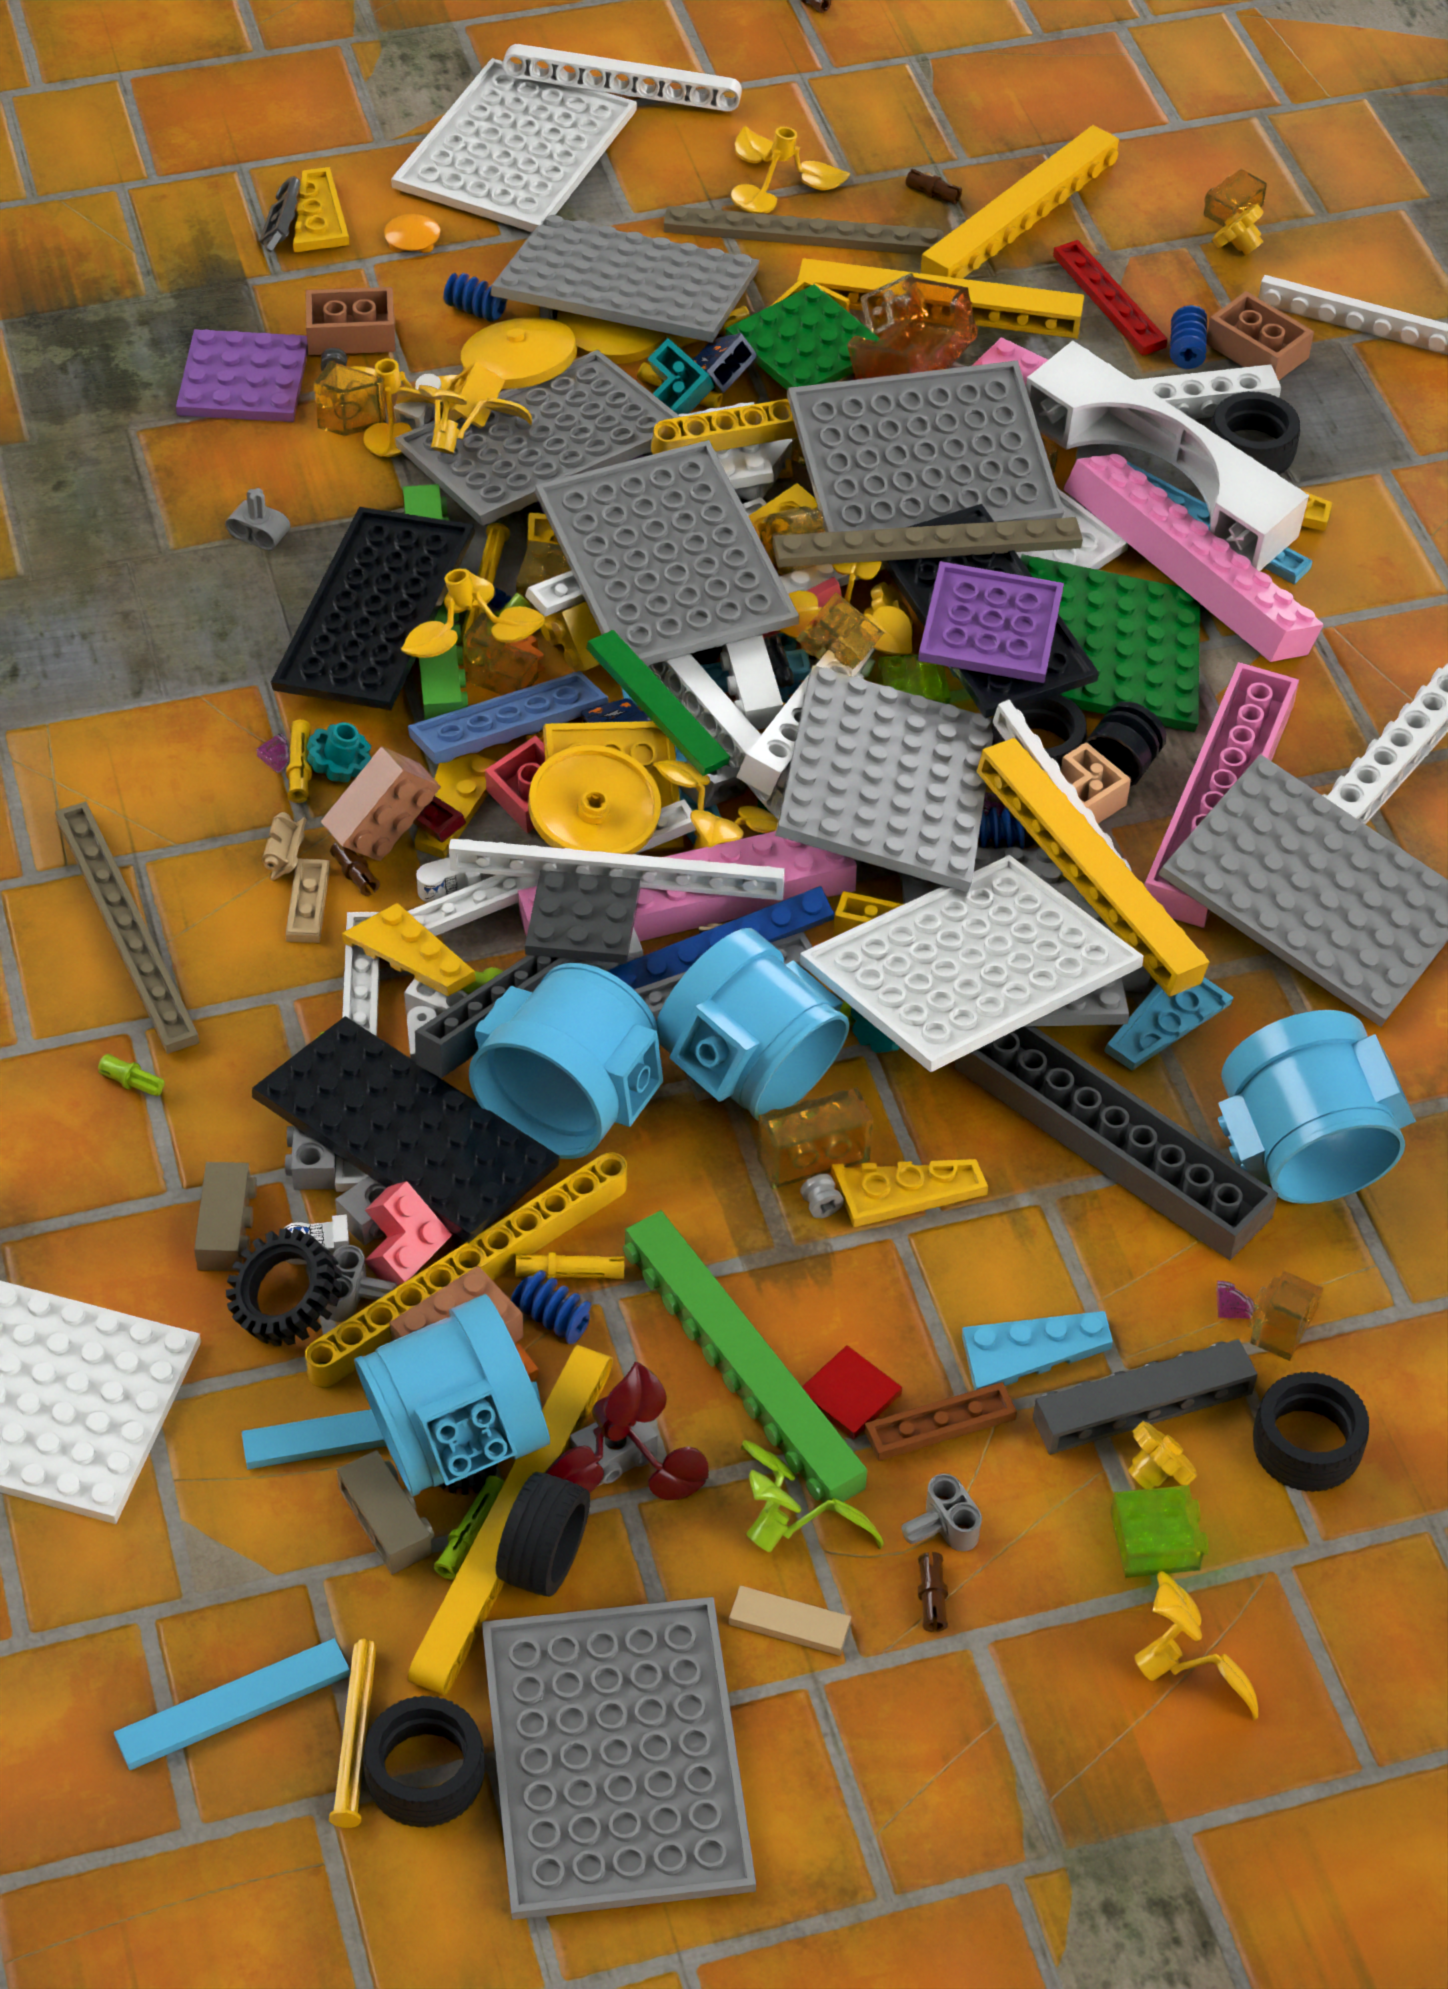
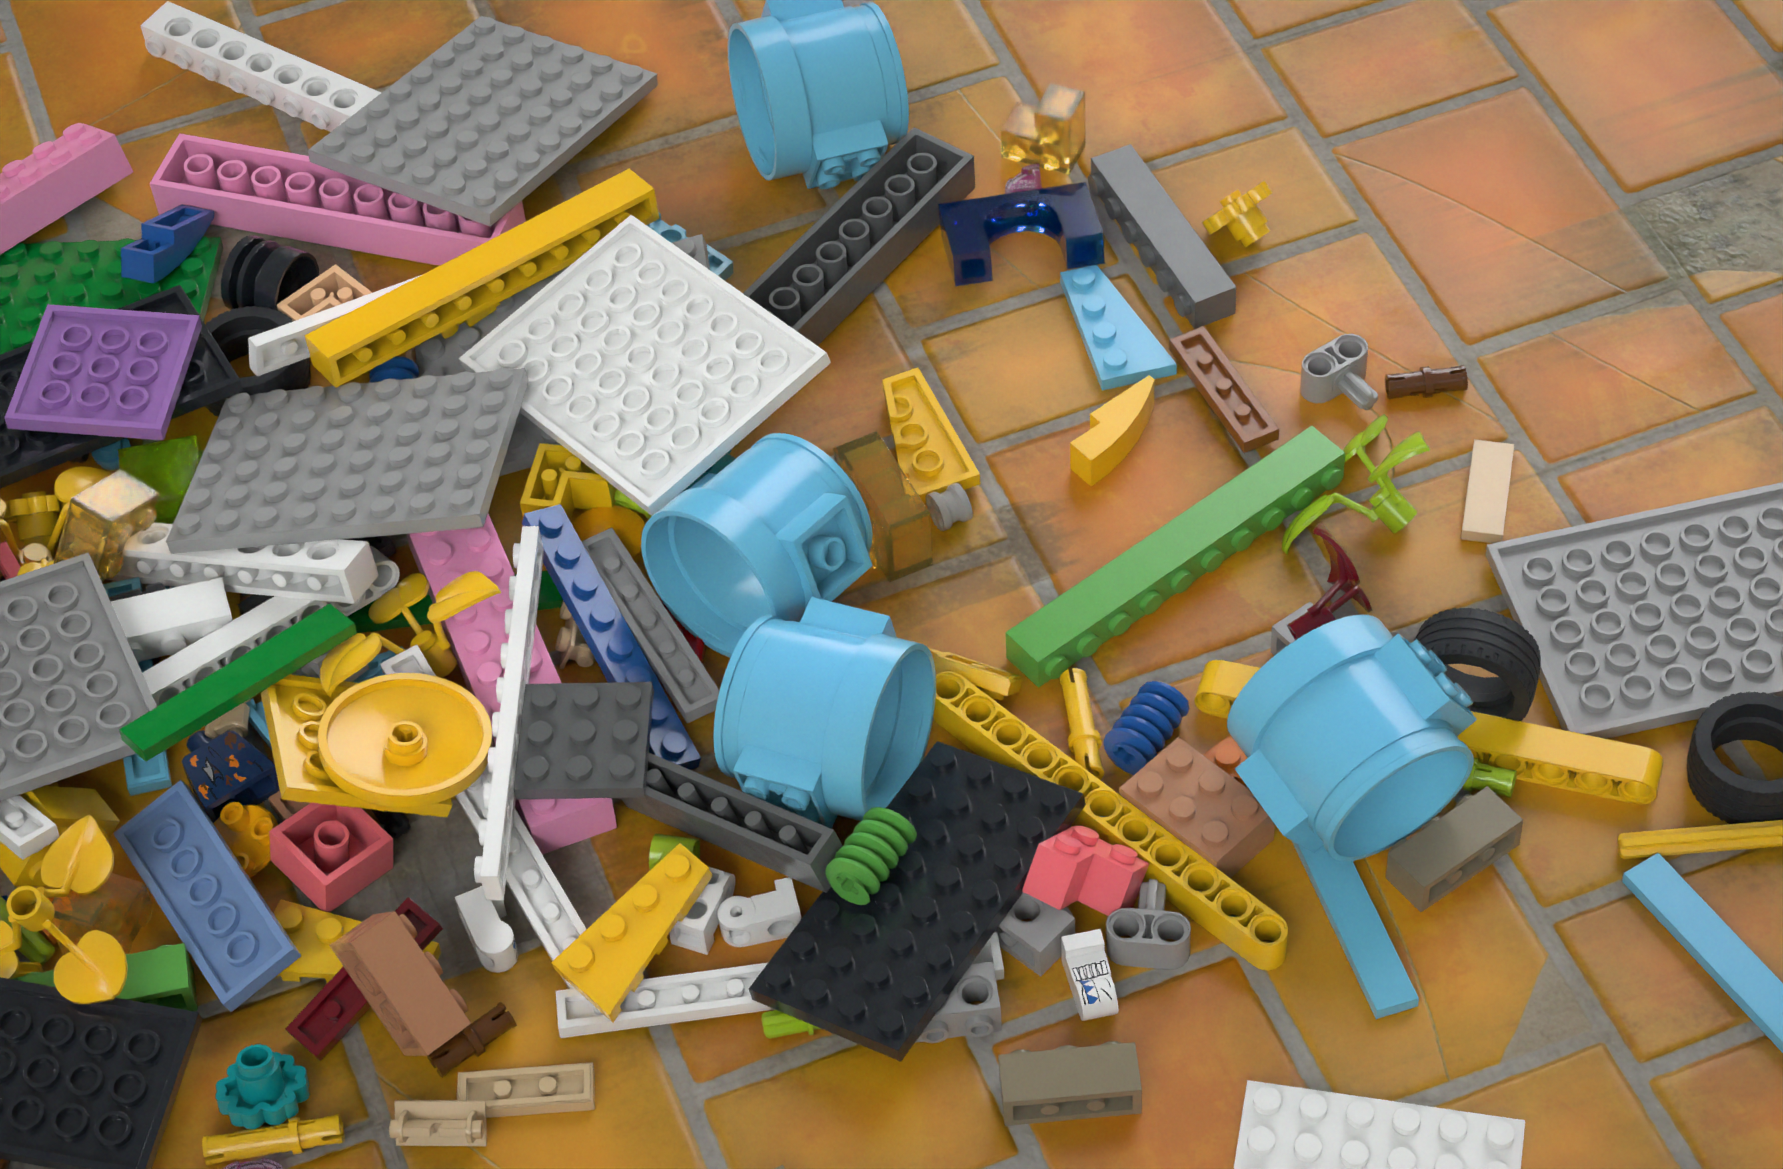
camera: 90 degrees left, 0 degrees up
black tyre [226,1228,342,1346] -> none
red tile [802,1345,902,1440] -> none
clear neon green brick [1110,1485,1209,1578] -> none
yellow plant [1134,1571,1258,1721] -> none
black tyre [1253,1372,1369,1492] -> none
none -> blue slope [121,204,214,283]
none -> bright green piece [825,807,917,905]
none -> yellow hinge [929,648,1023,700]
none -> clear blue arch [938,182,1105,287]
none -> yellow slope [1070,375,1155,487]

